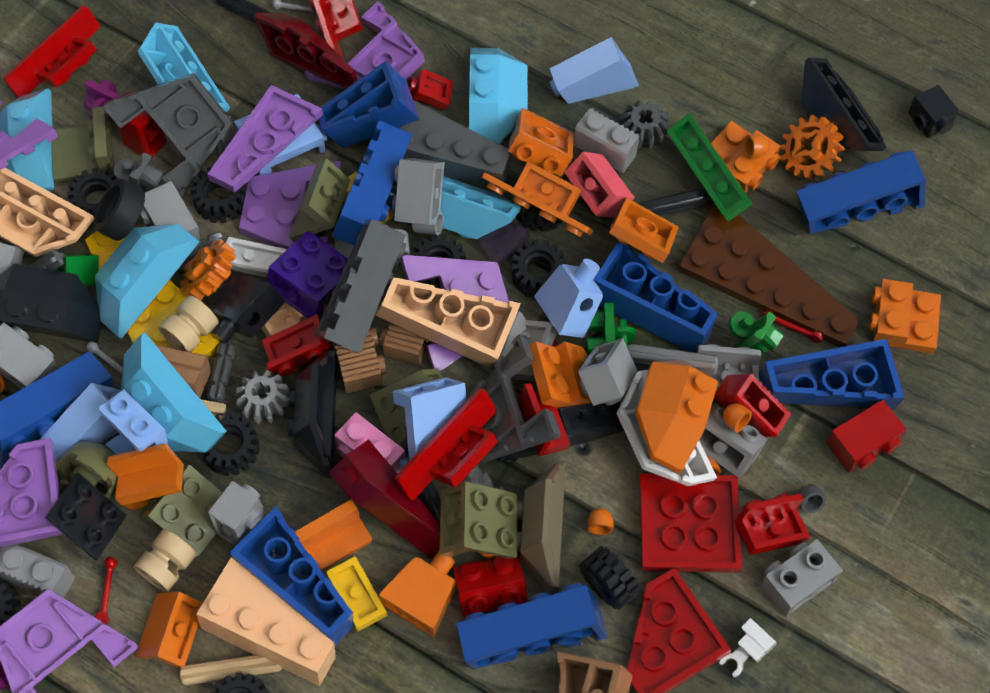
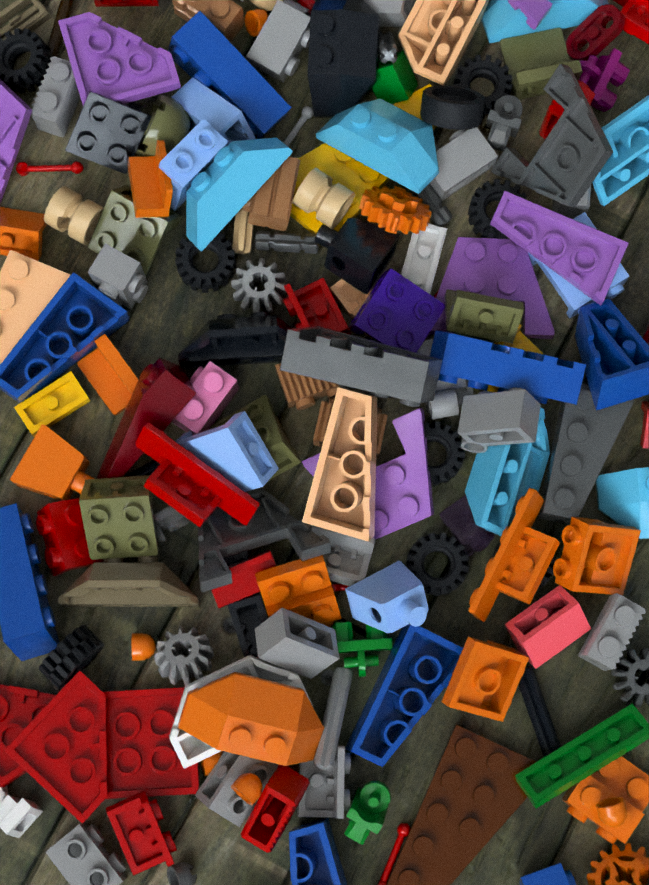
camera: 85 degrees right, 15 degrees up
none -> red plate [4,670,107,824]
none -> light grey gear [154,626,214,686]
none -> dark red plate [566,4,625,61]

